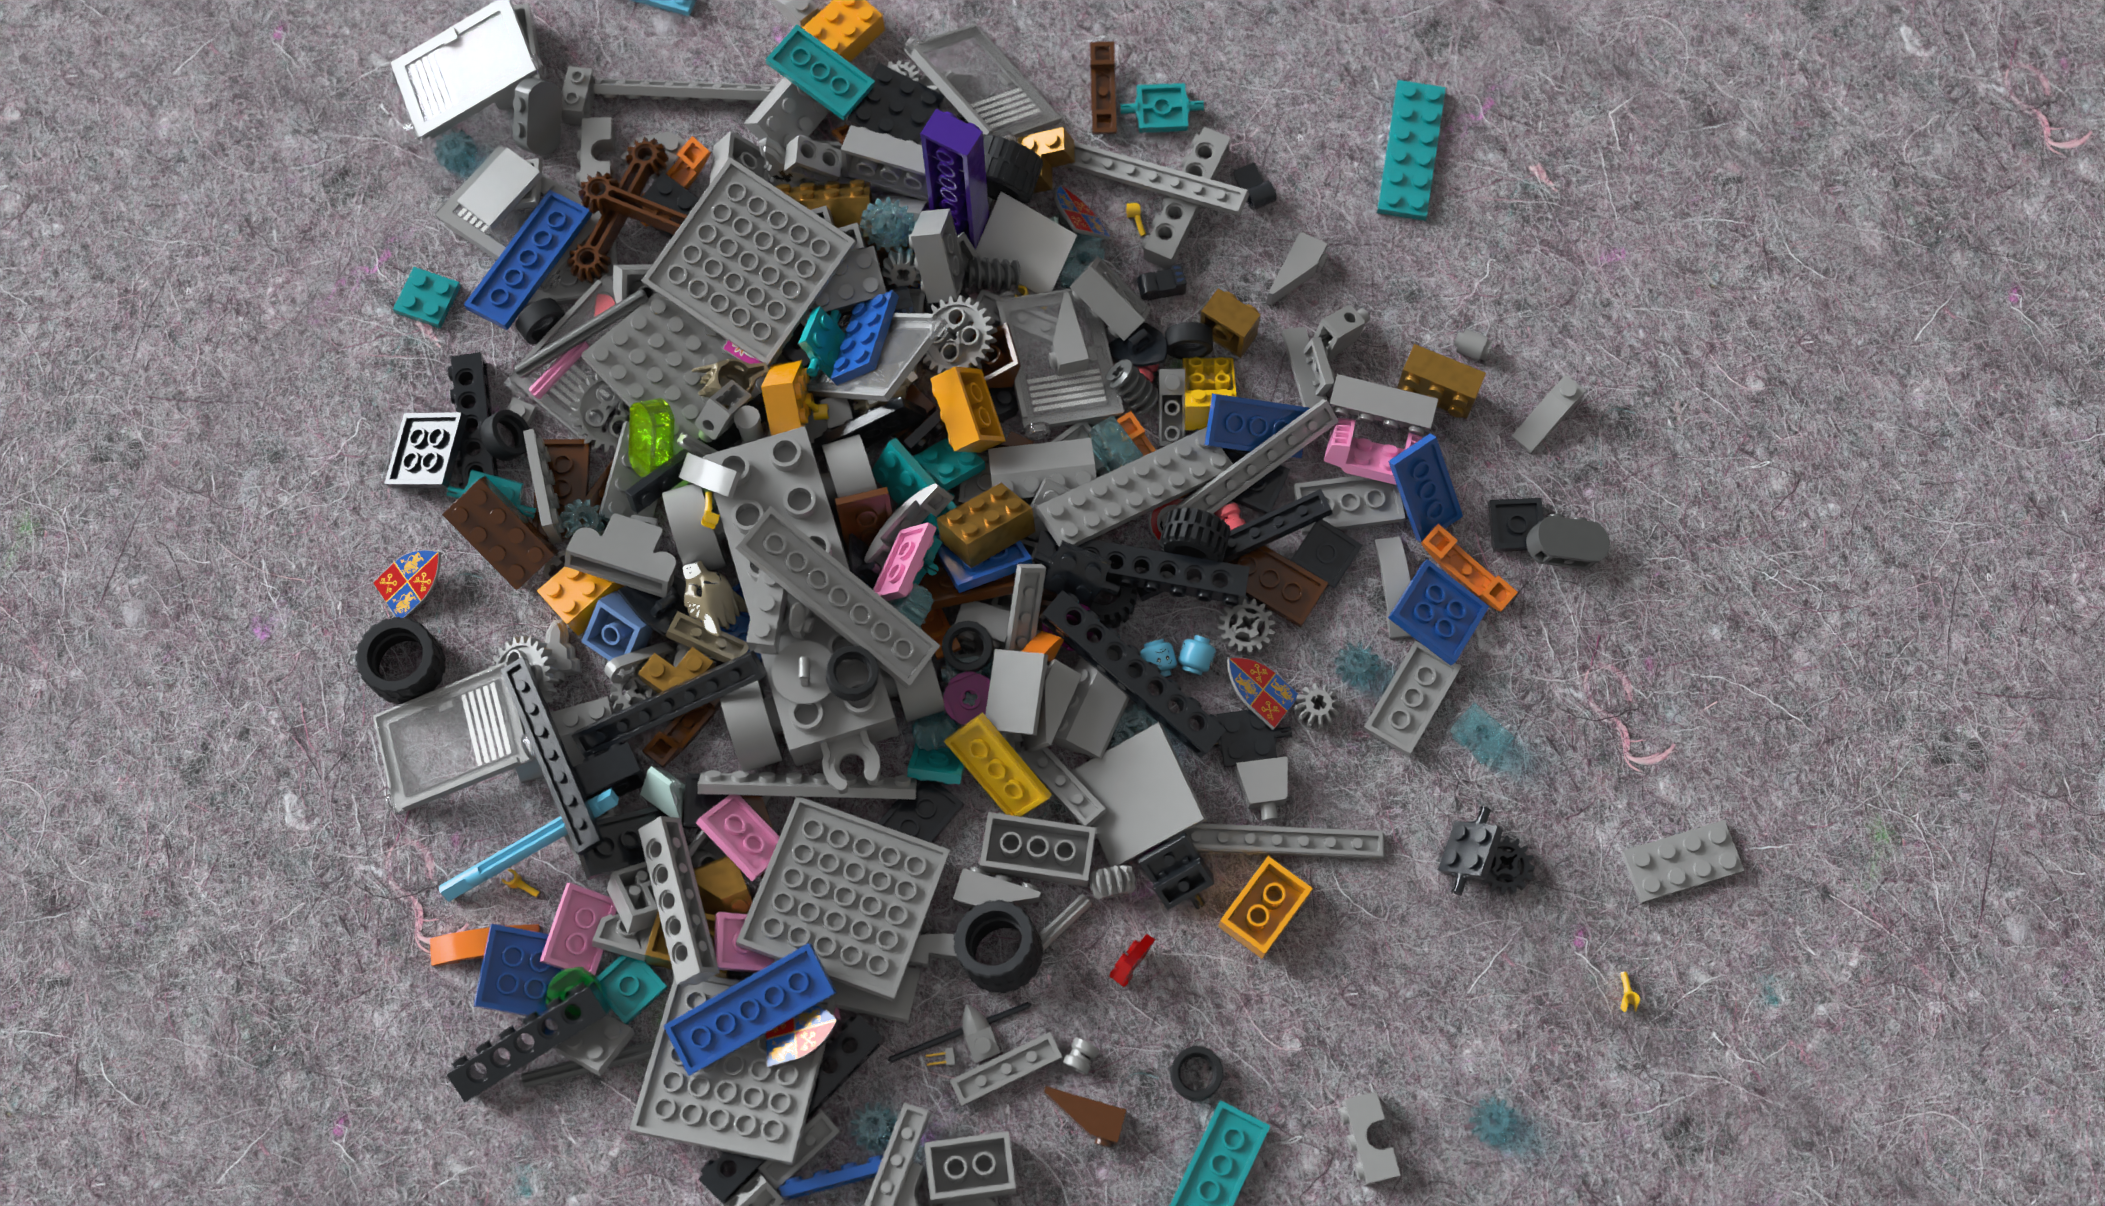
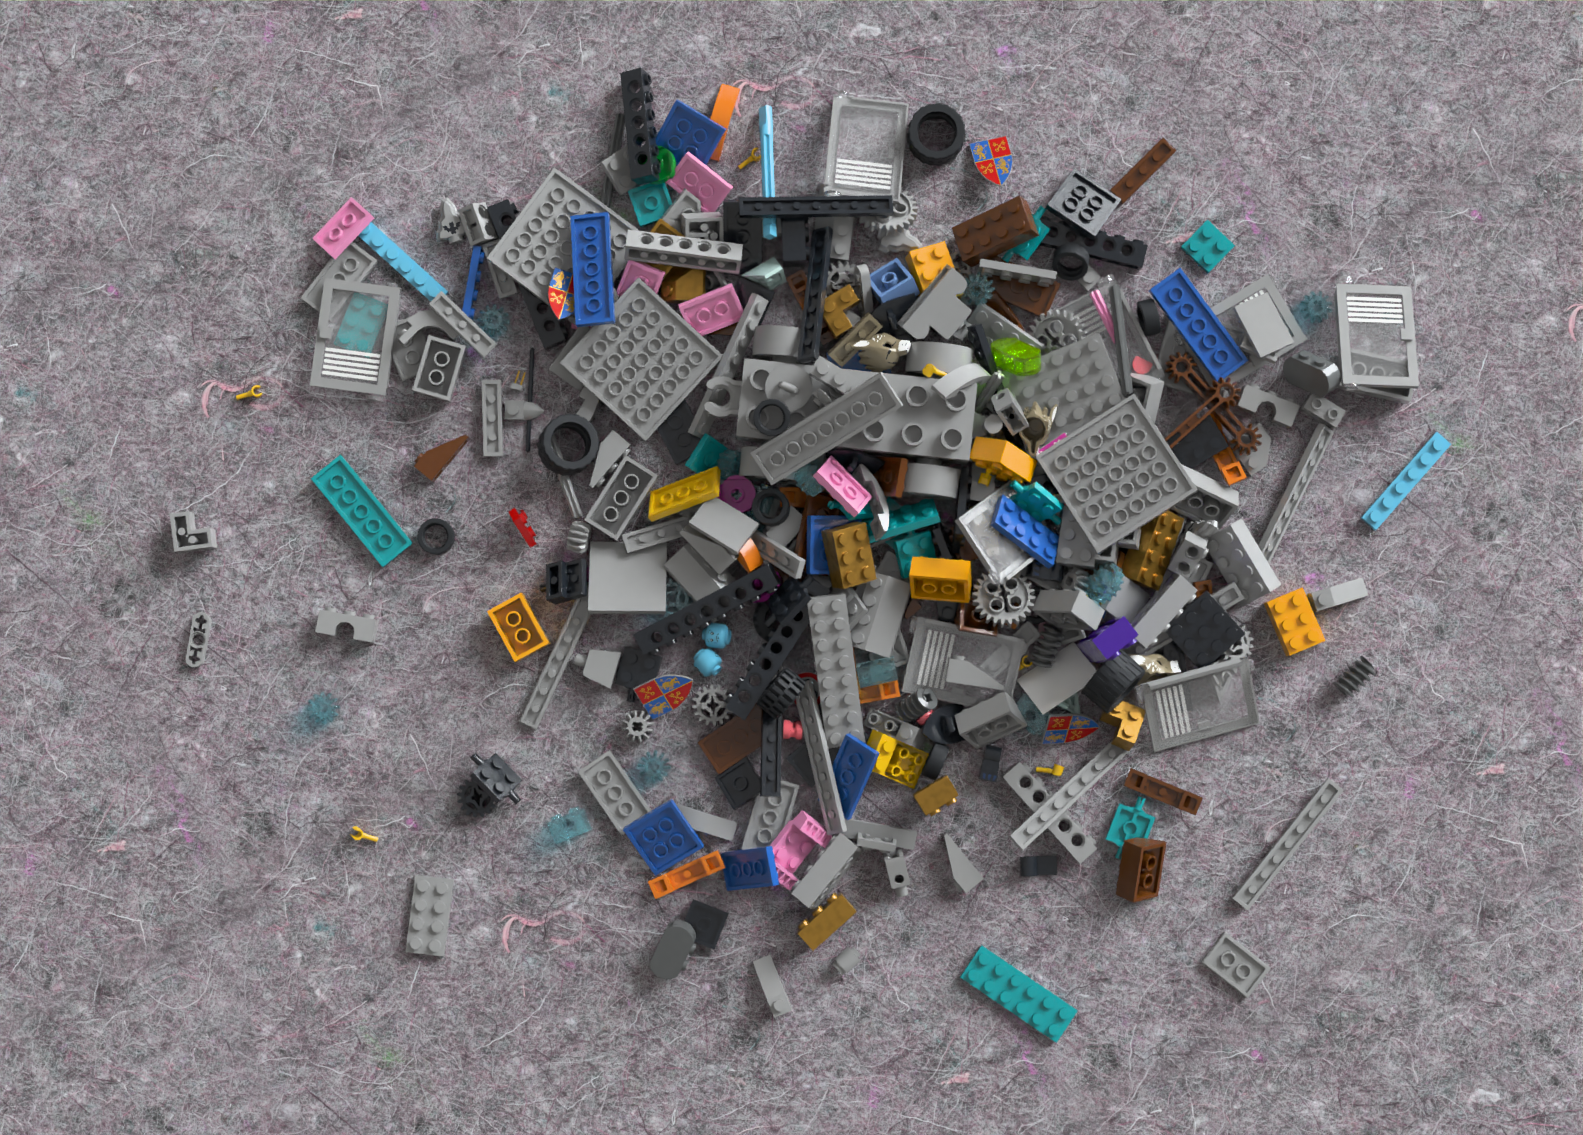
camera: 115 degrees right, 15 degrees up
teal plate [766,24,875,121] -> none
light grey wheel [1063,1037,1099,1075] -> none
none -> reddish brown tile [1110,138,1177,205]
none -> reddish brown slope [1116,837,1167,903]

